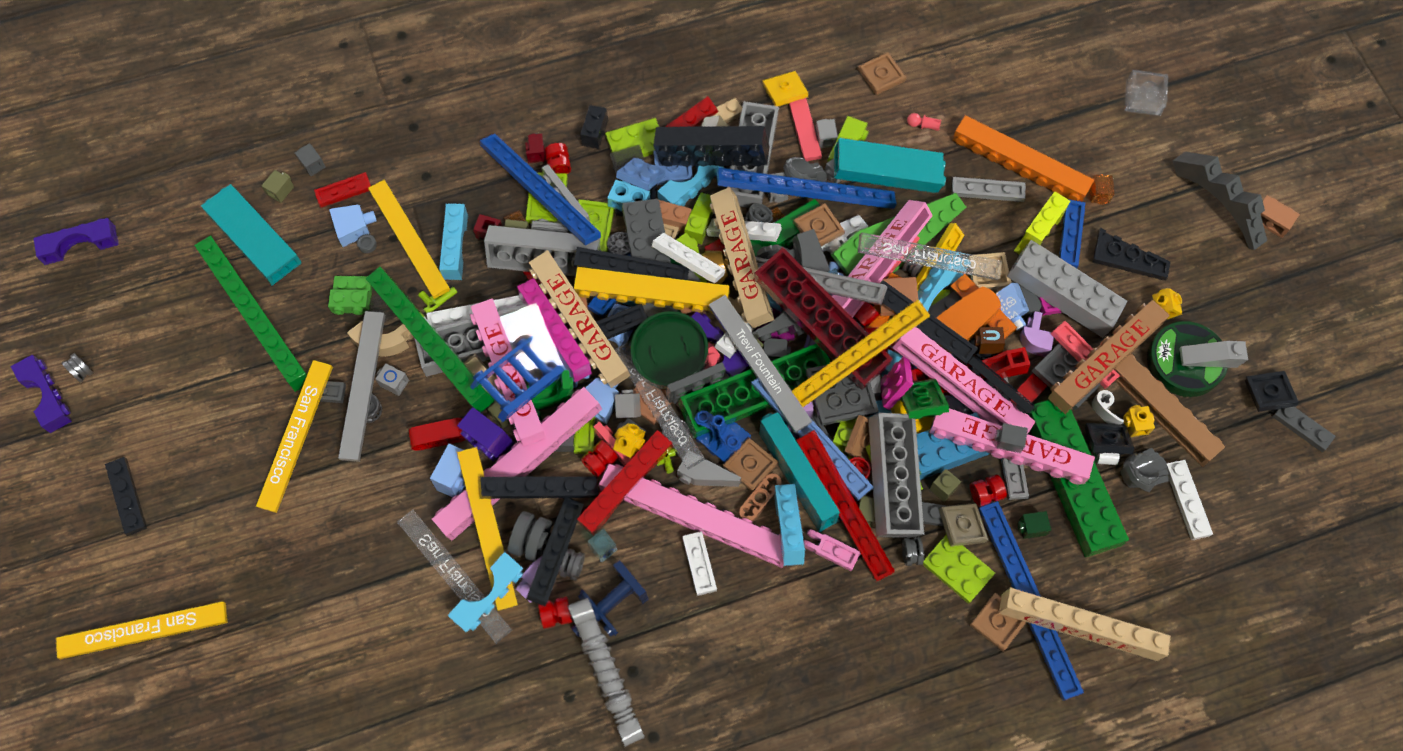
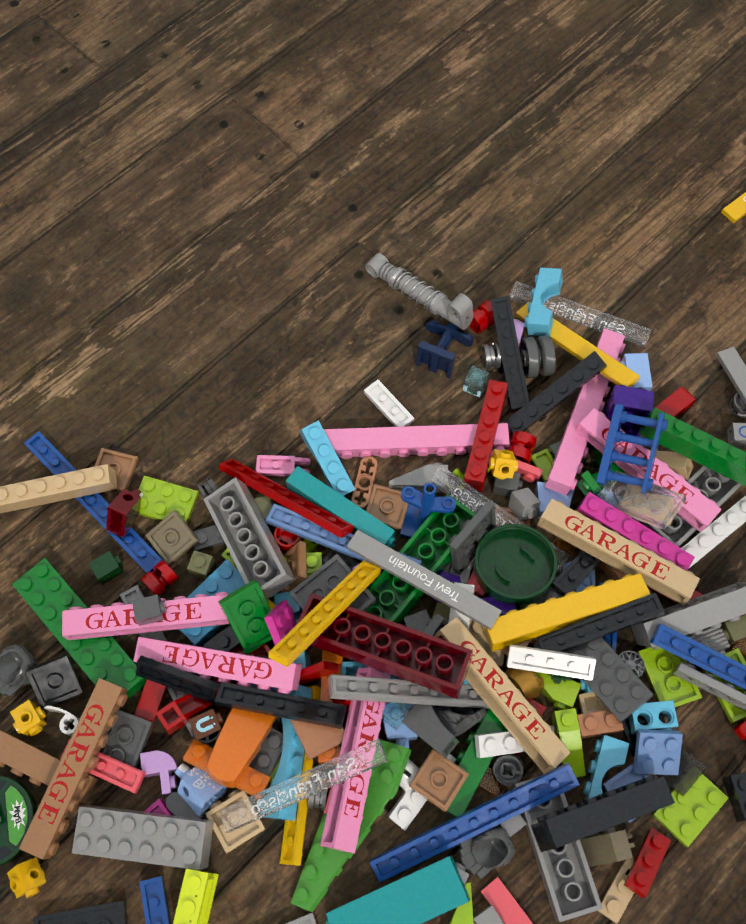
camera: 155 degrees right, 0 degrees up
none -> dark red torso [106,489,143,538]

